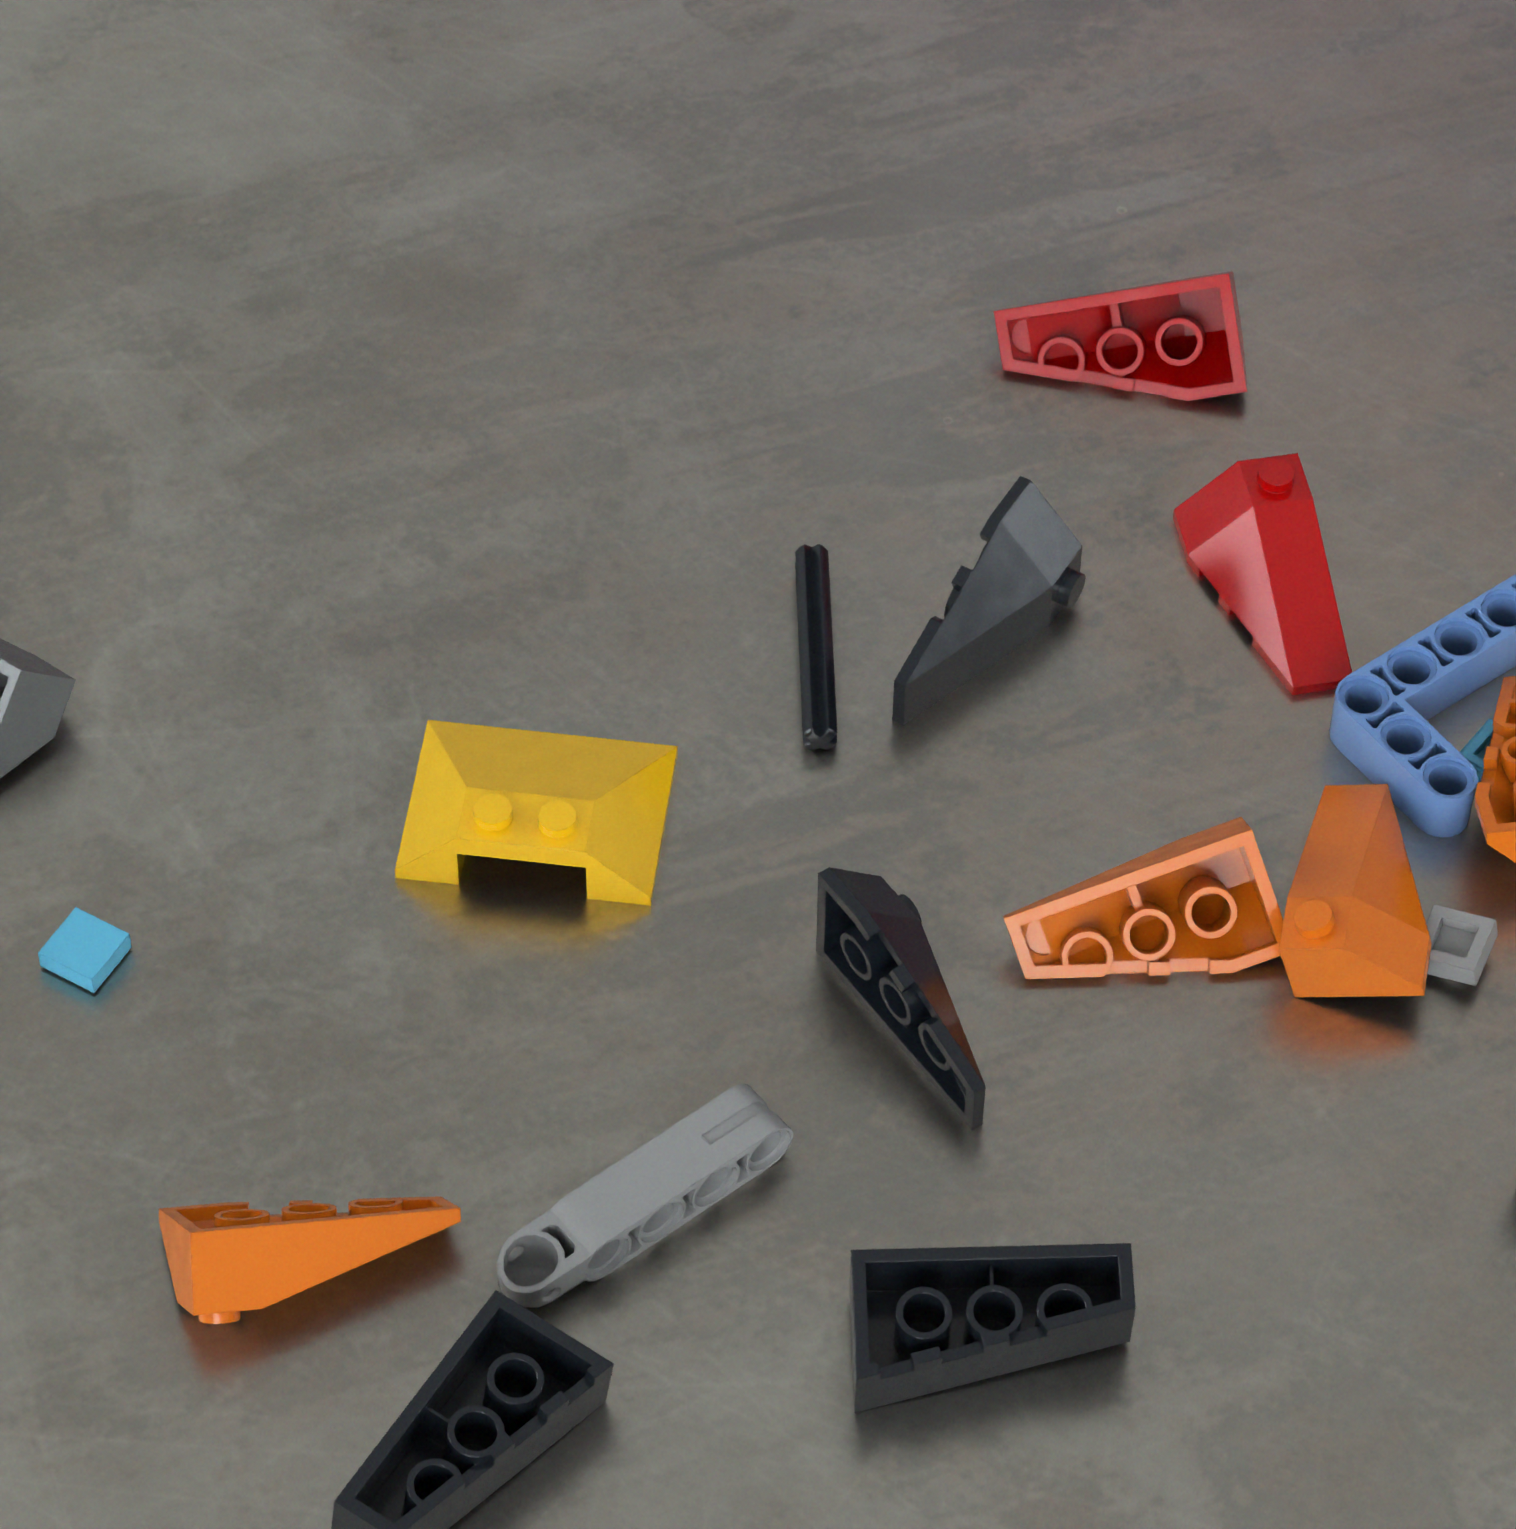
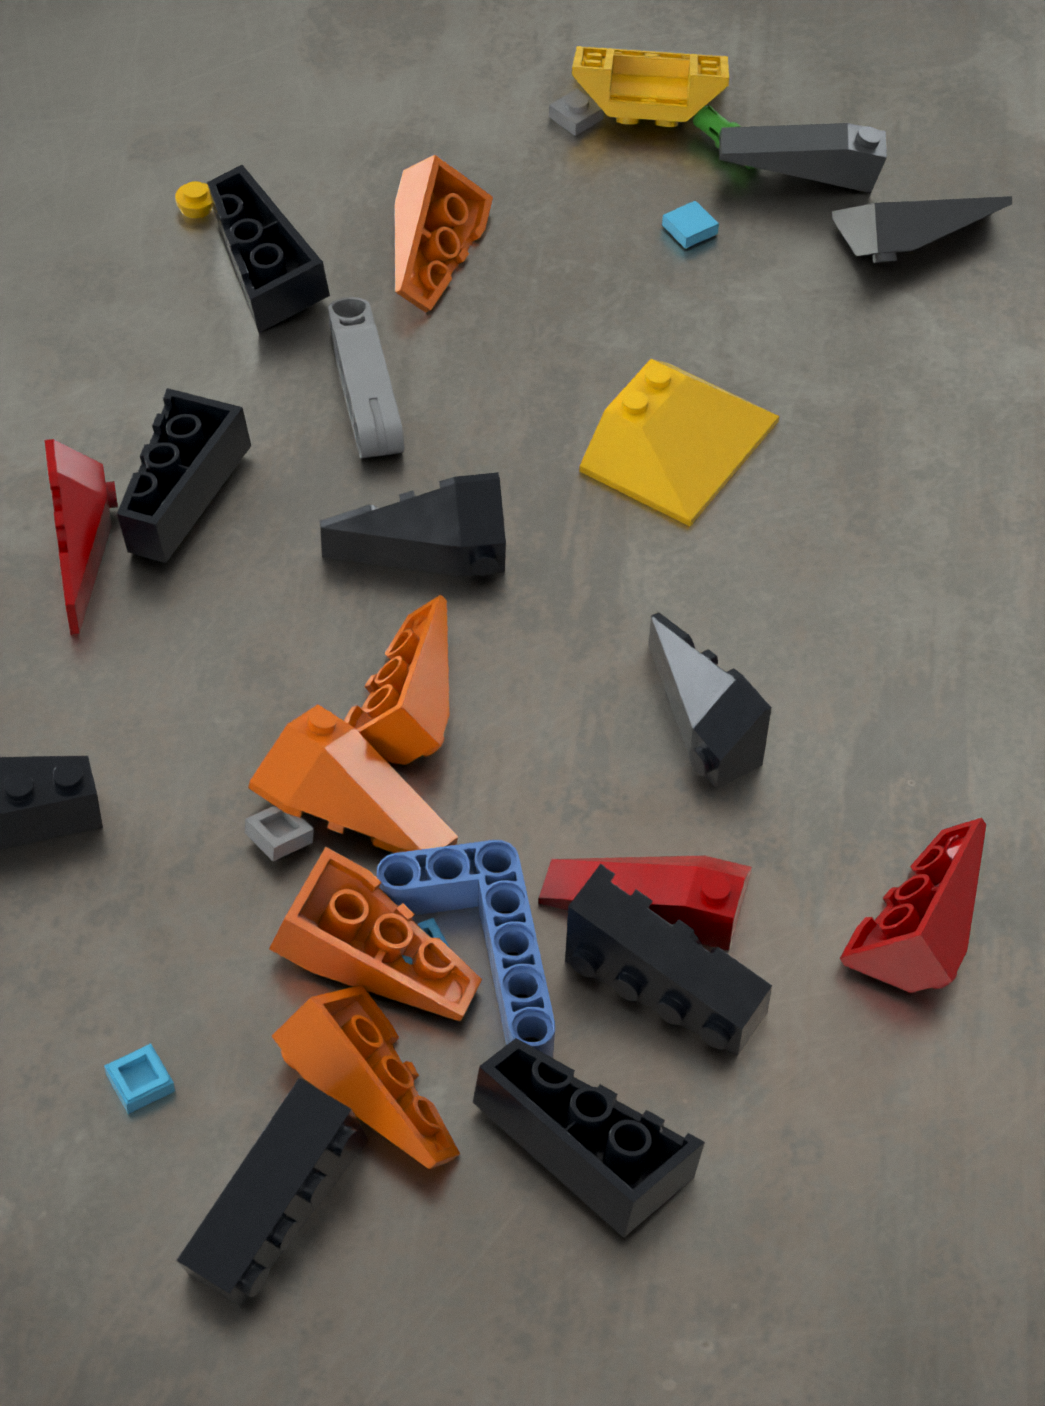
camera: 115 degrees right, 0 degrees up
black axle [795,544,837,750] -> none
none -> red wedge [44,439,118,635]
none -> black wedge [565,864,772,1056]

